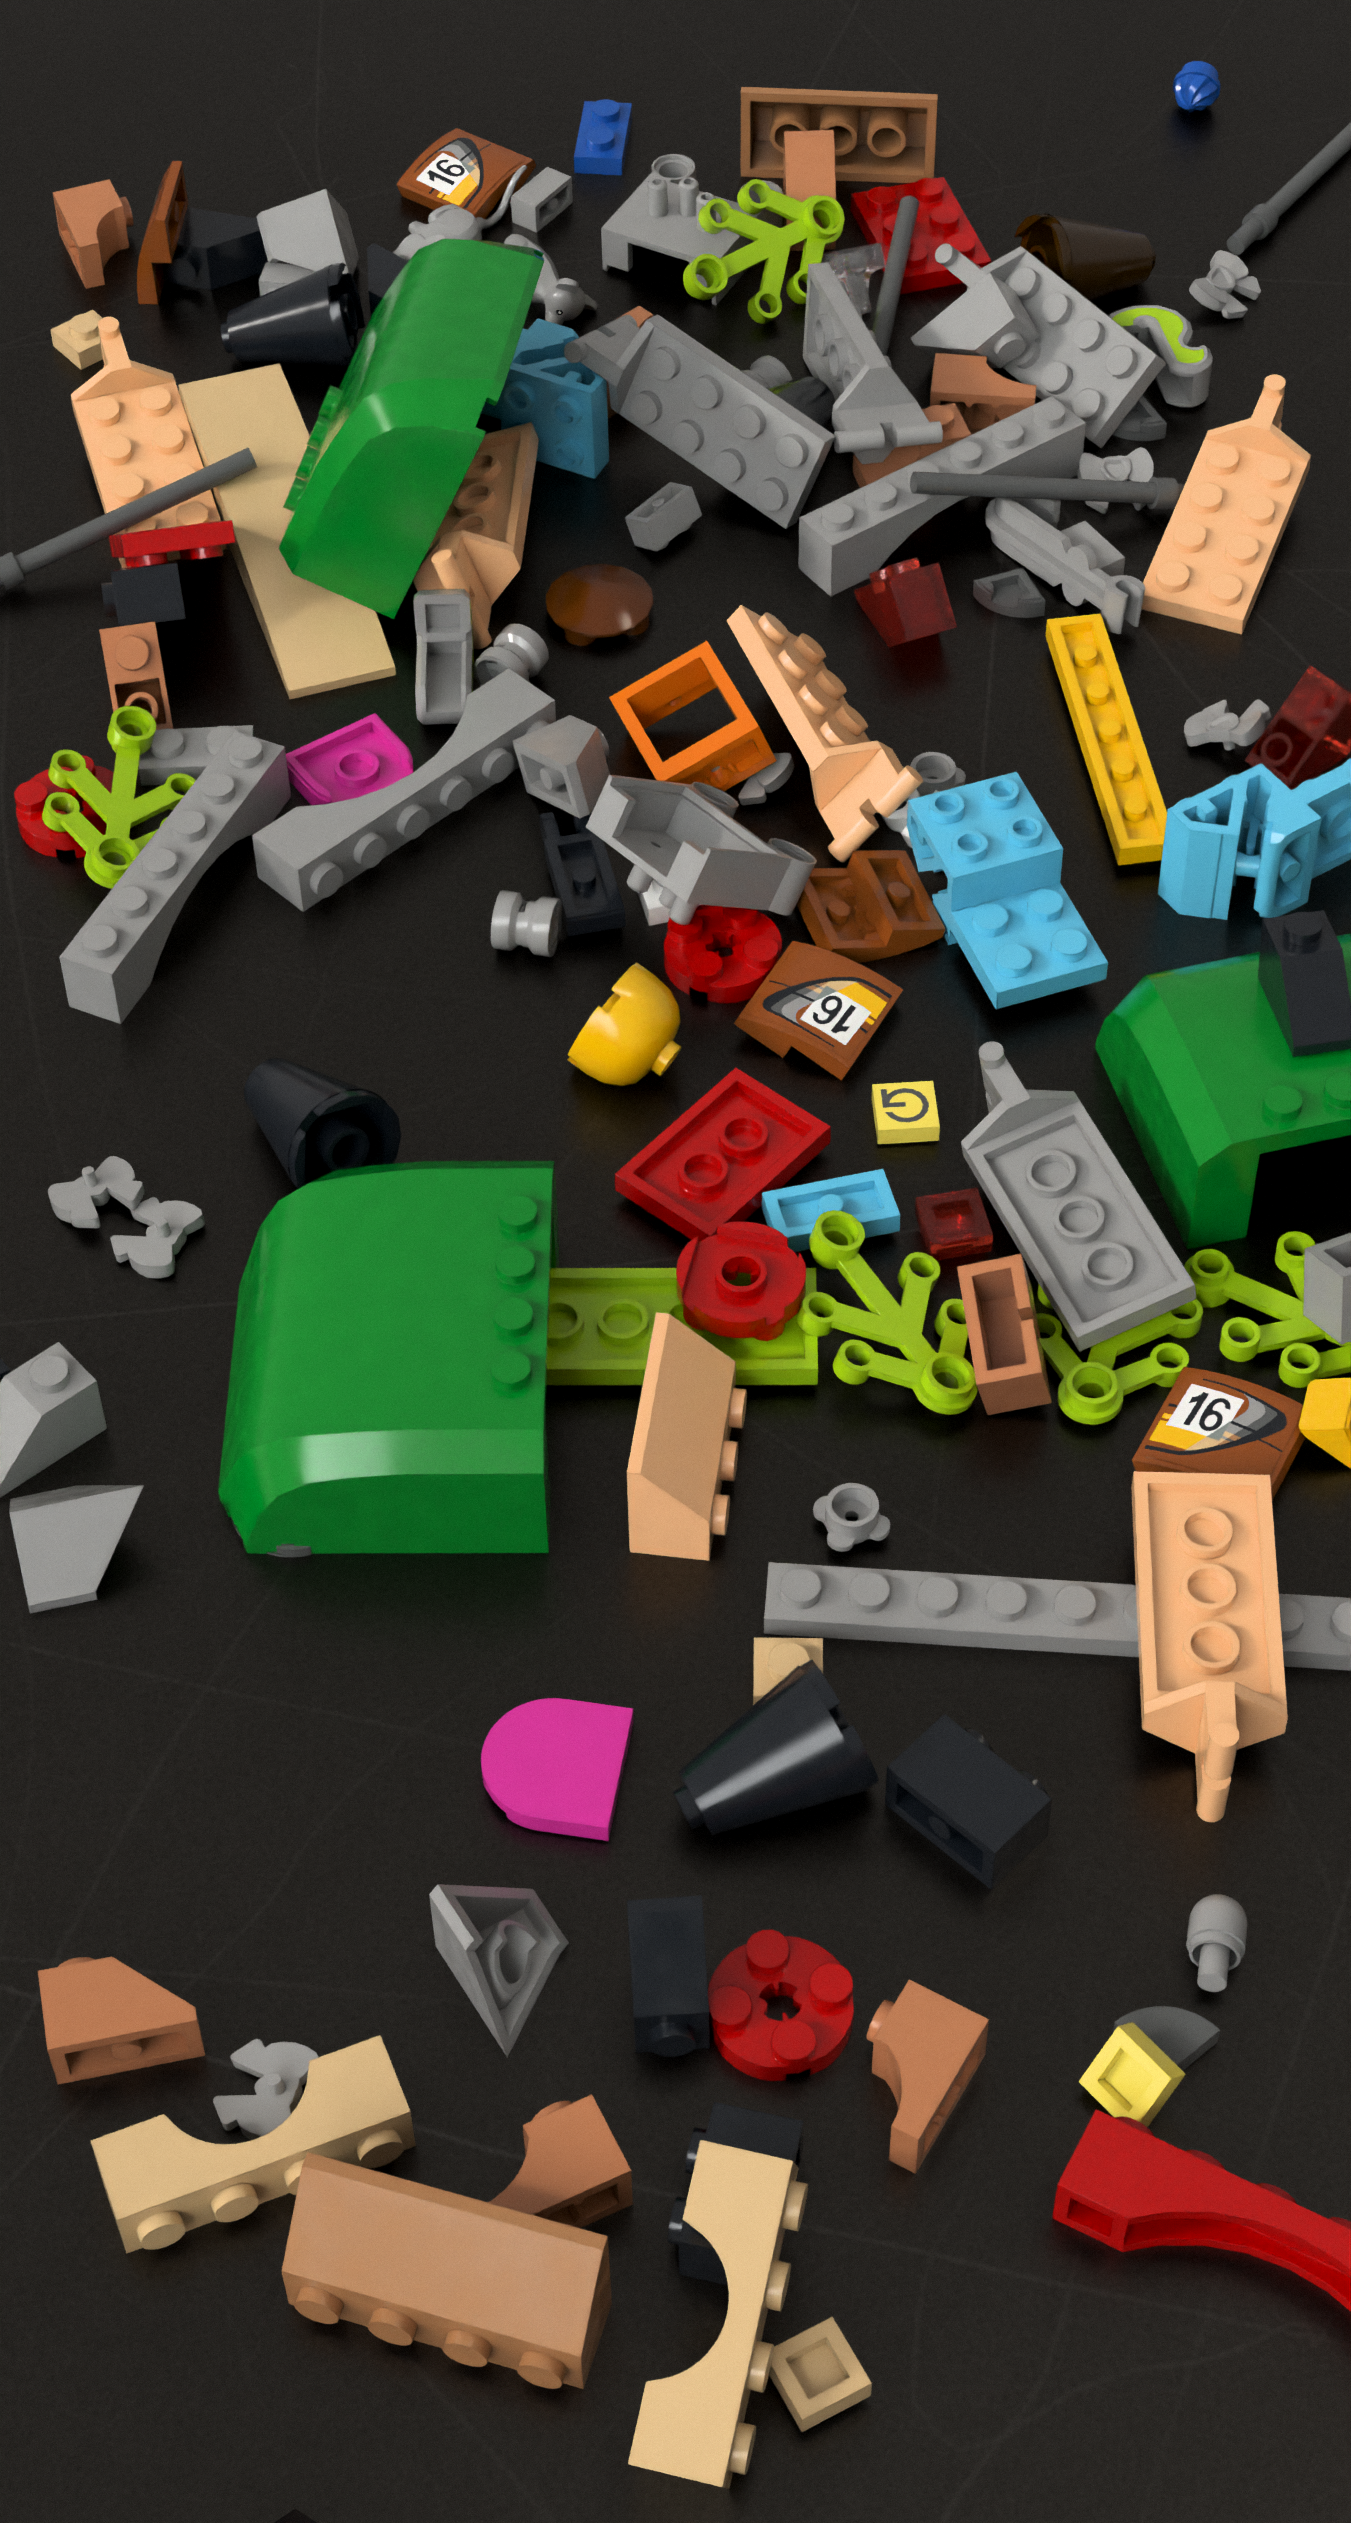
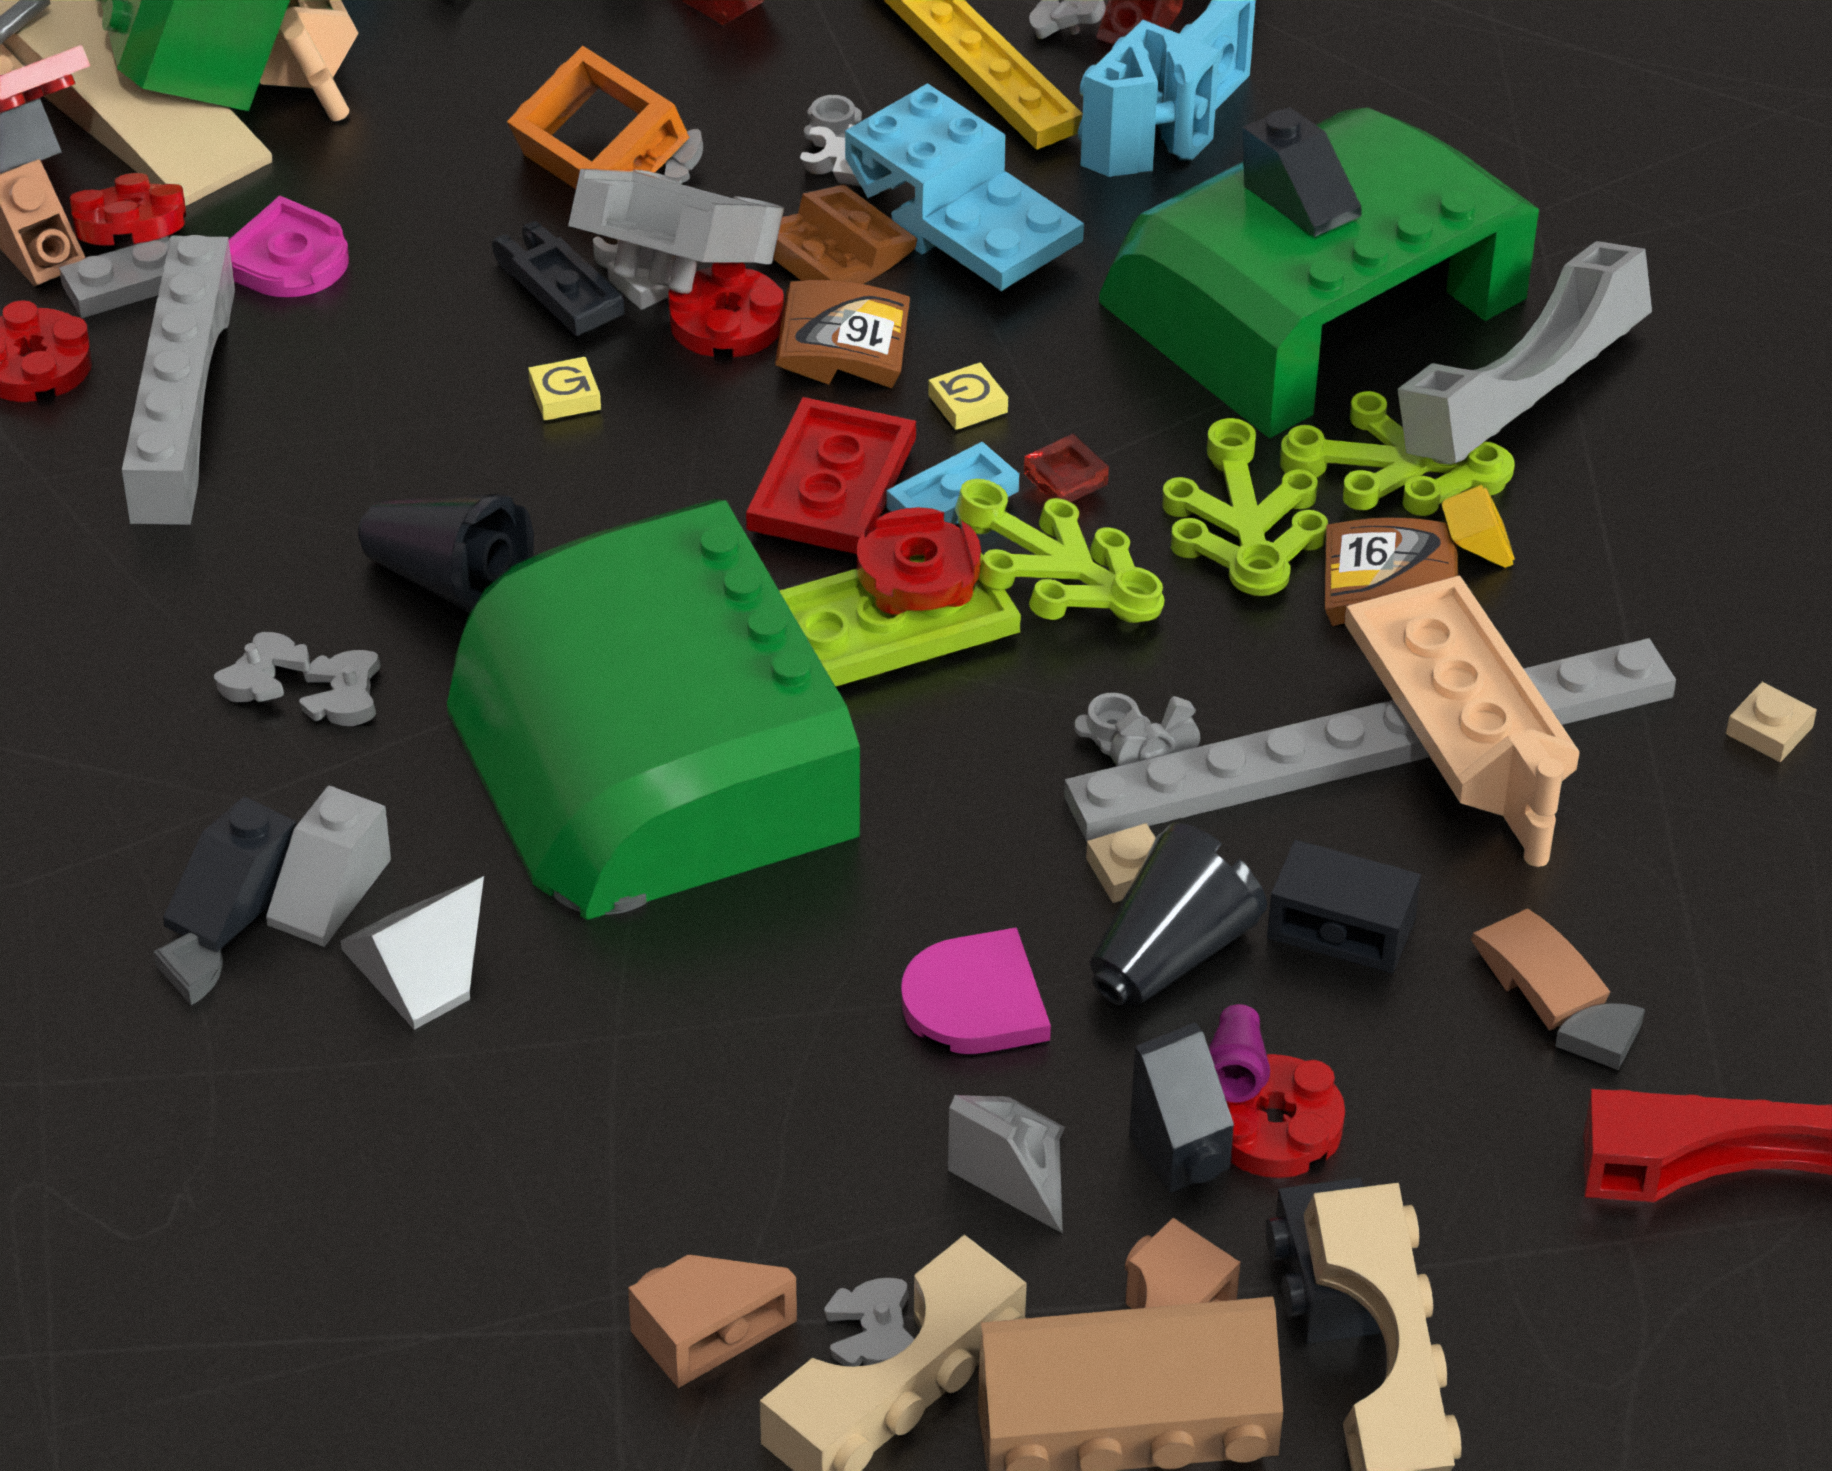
camera: 25 degrees left, 5 degrees down
lime plant [42,706,196,889] -> none
light grey arch [252,668,556,912] -> none
light grey animal [413,589,474,725] -> none
light grey wheel [473,624,549,686] -> none
light grey wheel [491,890,563,957] -> none
light grey slope [512,715,610,818] -> none
reddish brown dish [546,564,654,646] -> none
yellow cylinder [567,962,682,1086] -> none
light nougat slope [627,1312,747,1561] -> none
light nougat hinge [727,605,923,863] -> none
tan plate [769,2317,872,2432] -> none
nougat arch [867,1979,989,2174] -> none
nougat piece [957,1254,1052,1415] -> none
light grey hinge [961,1041,1196,1352] -> none
light yellow plate [1079,2022,1186,2127] -> none
light grey cylinder [1186,1894,1248,1992] -> none
none -> red plate [70,173,187,245]
none -> light yellow tile [528,357,601,420]
none -> light grey piece [1110,696,1201,767]
none -> magenta cone [1208,1004,1270,1102]
none -> nougat slope [1470,908,1610,1031]

